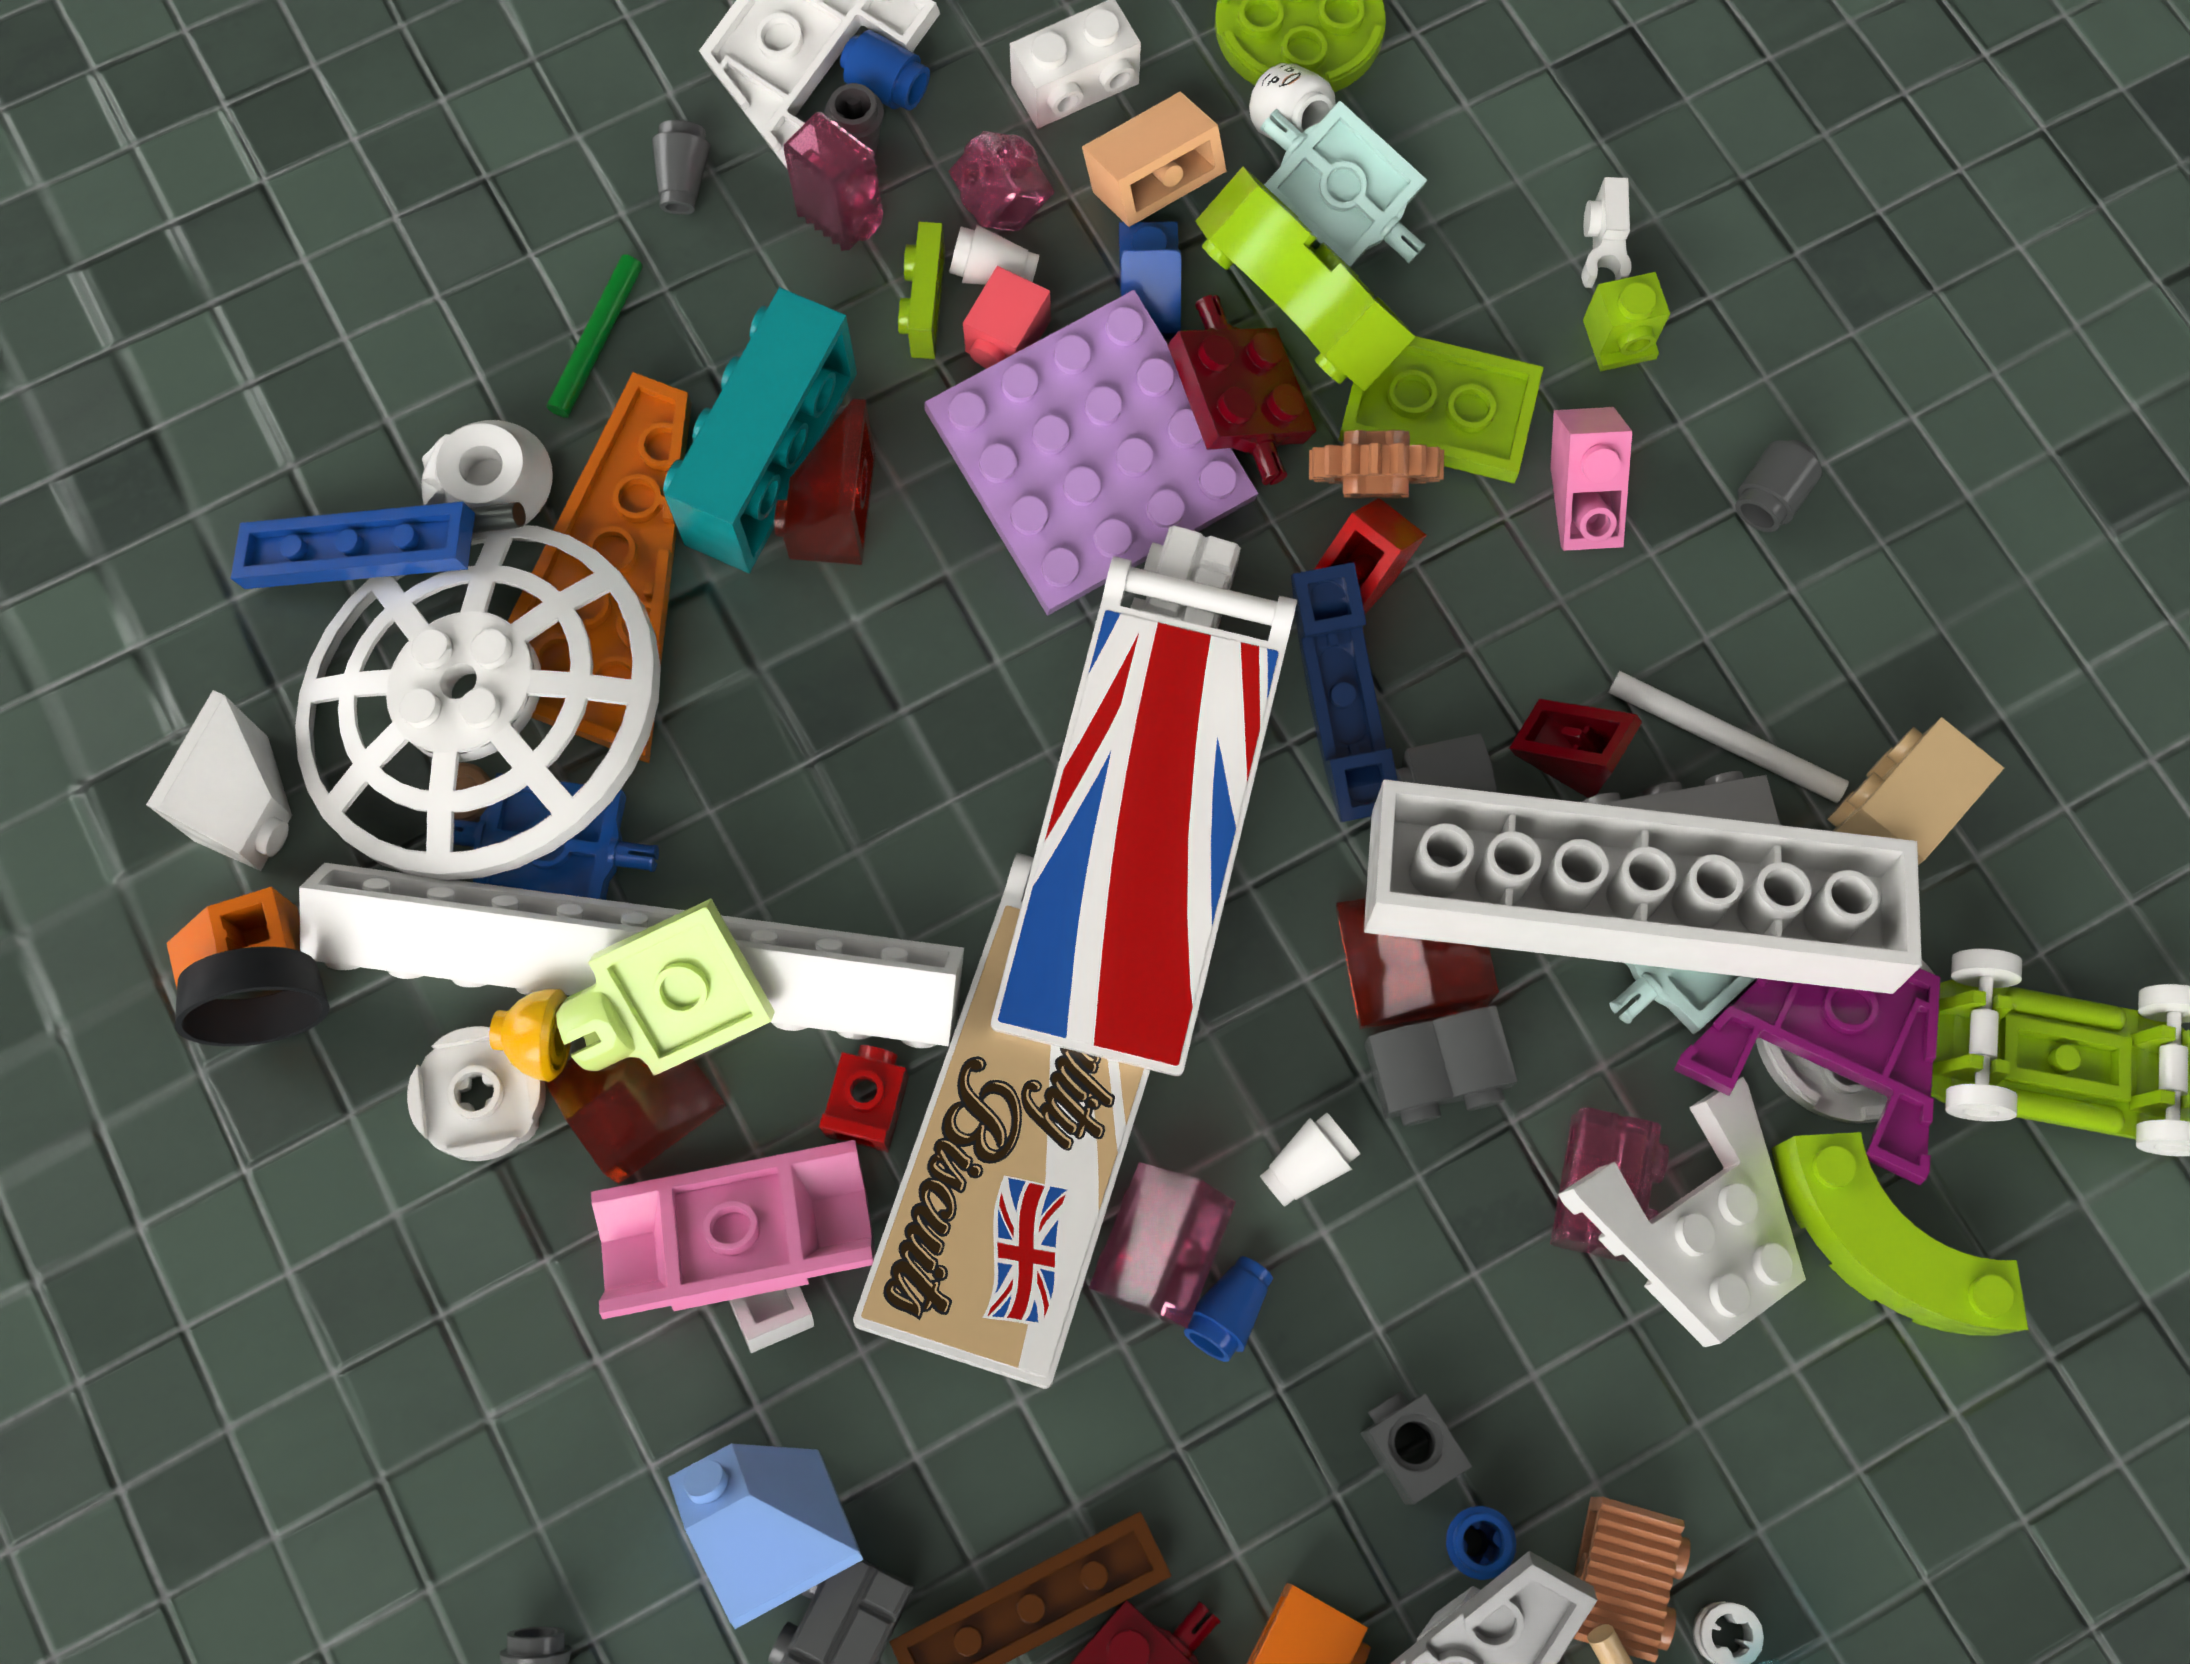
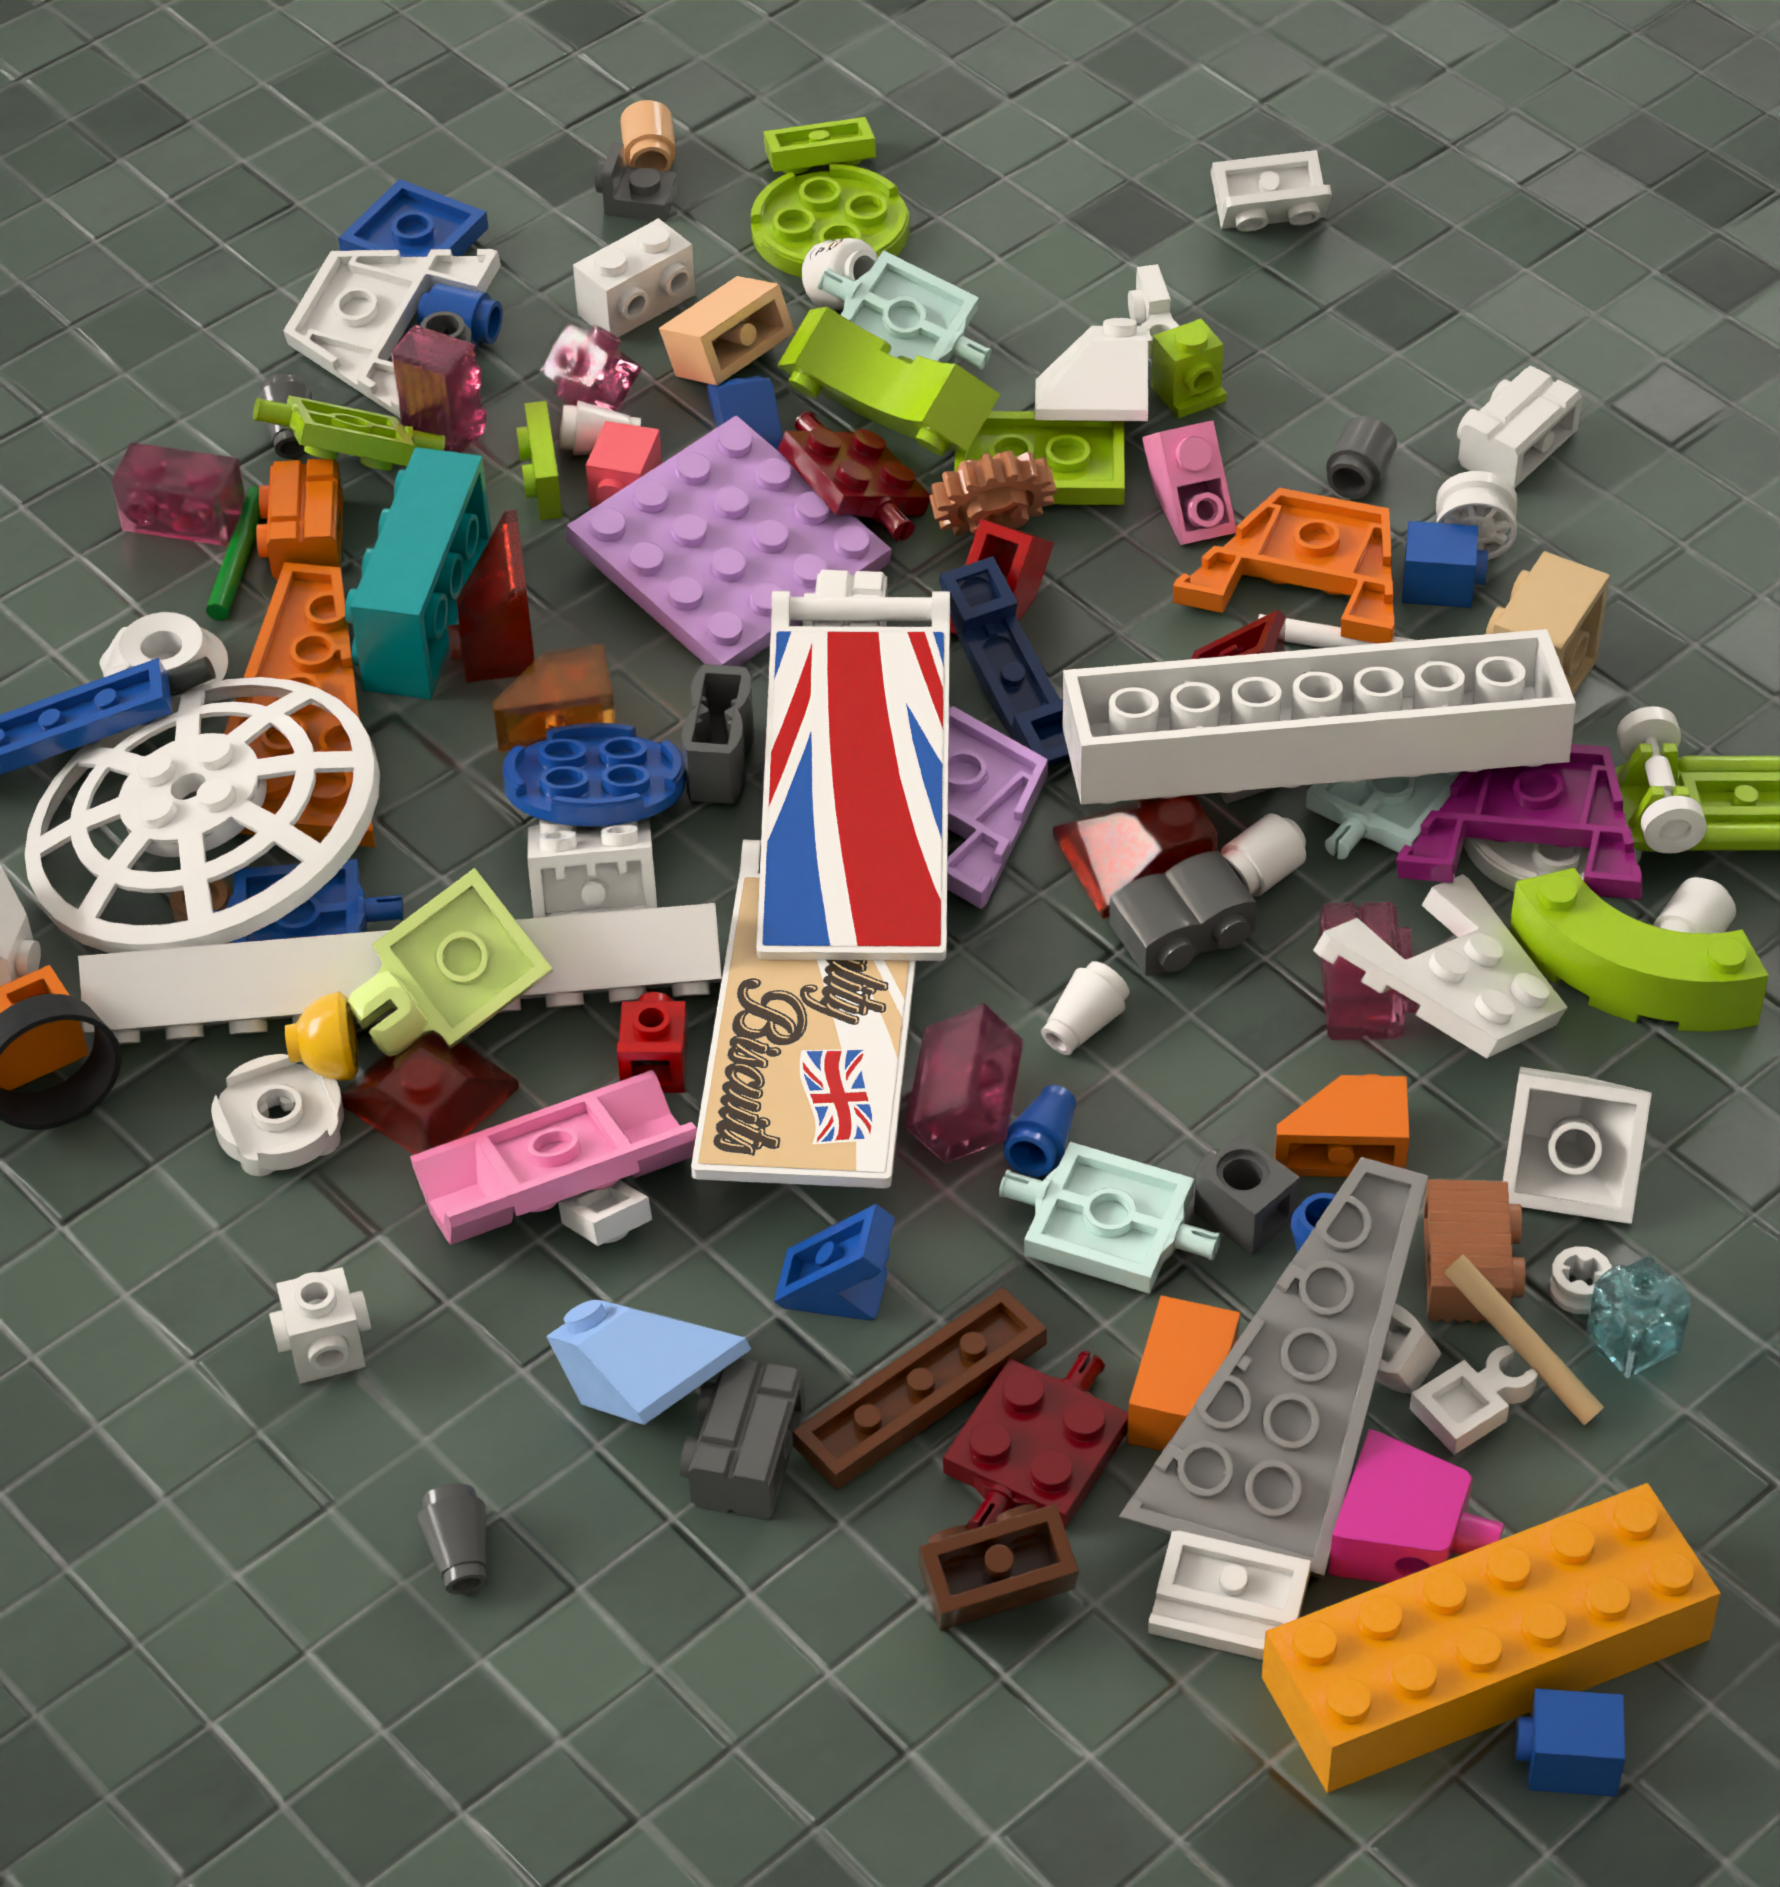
camera: 10 degrees left, 25 degrees down
none -> clear pink brick [111,443,245,546]
none -> lime plate [253,395,445,471]
none -> orange brick [256,459,344,581]
none -> white brick [269,1267,372,1384]
none -> clear orange slope [492,644,616,752]
none -> blue tile [503,723,685,826]
none -> white bracket [527,817,657,918]
none -> dark grey brick [682,664,754,804]
none -> blue slope [774,1204,895,1320]
none -> lavender wing [947,706,1048,909]
none -> light aqua plate [999,1142,1221,1294]
none -> white slope [1035,318,1148,421]
none -> orange wing [1173,488,1395,644]
none -> white bracket [1211,150,1332,232]
none -> white brick [1221,813,1306,897]
none -> orange slope [1274,1074,1410,1177]
none -> blue brick [1402,521,1488,608]
none -> white wheel [1436,471,1517,560]
none -> white brick [1457,365,1582,489]
none -> white slope [1503,1067,1652,1224]
none -> white brick [1653,877,1736,934]

